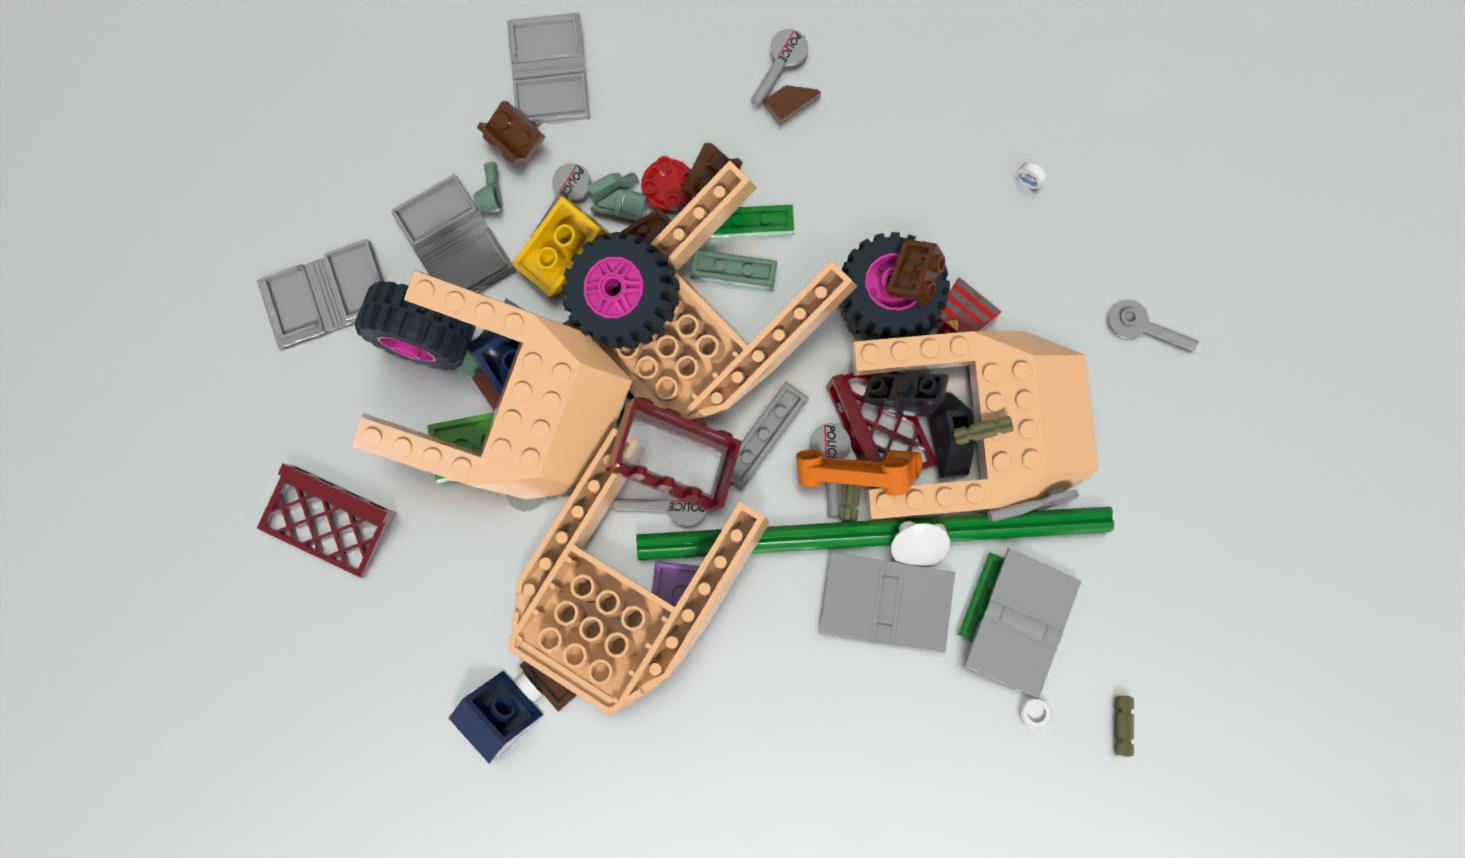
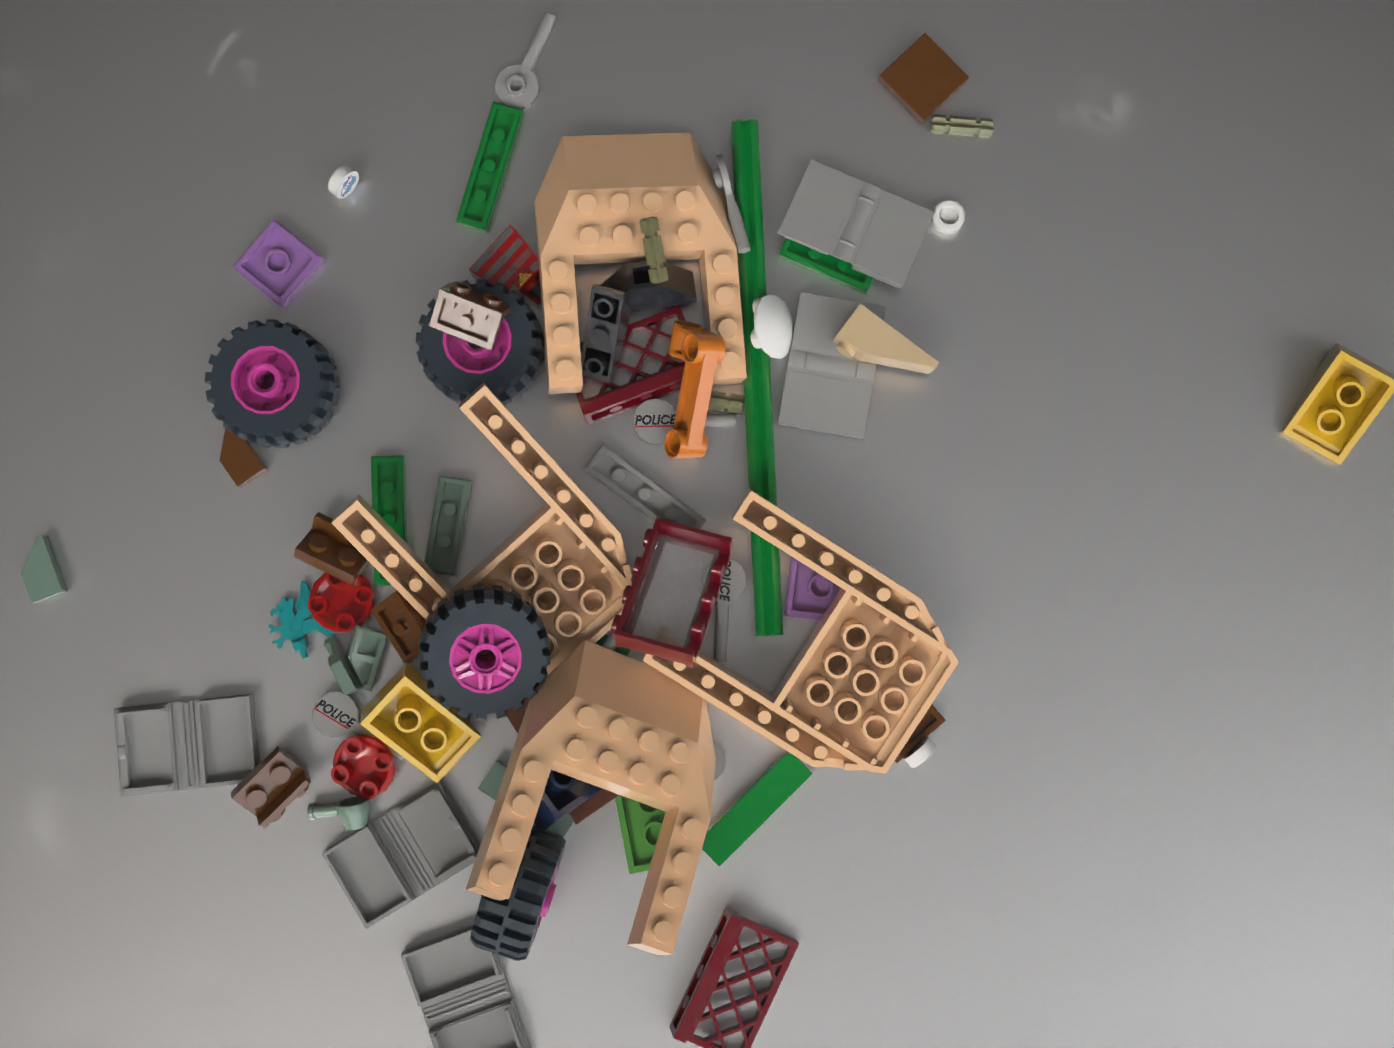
camera: 90 degrees left, 10 degrees up
dark blue slope [448,671,543,764] -> none
light grey piece [751,29,808,106] -> none
none -> black wheel [204,319,340,448]
none -> medium lavender tile [232,218,325,309]
none -> teal piece [268,581,336,659]
none -> red dish [331,734,396,800]
none -> green tile [455,101,524,233]
none -> green tile [702,751,813,867]
none -> tan slope [833,303,940,374]
none -> reddish brown tile [878,33,969,124]

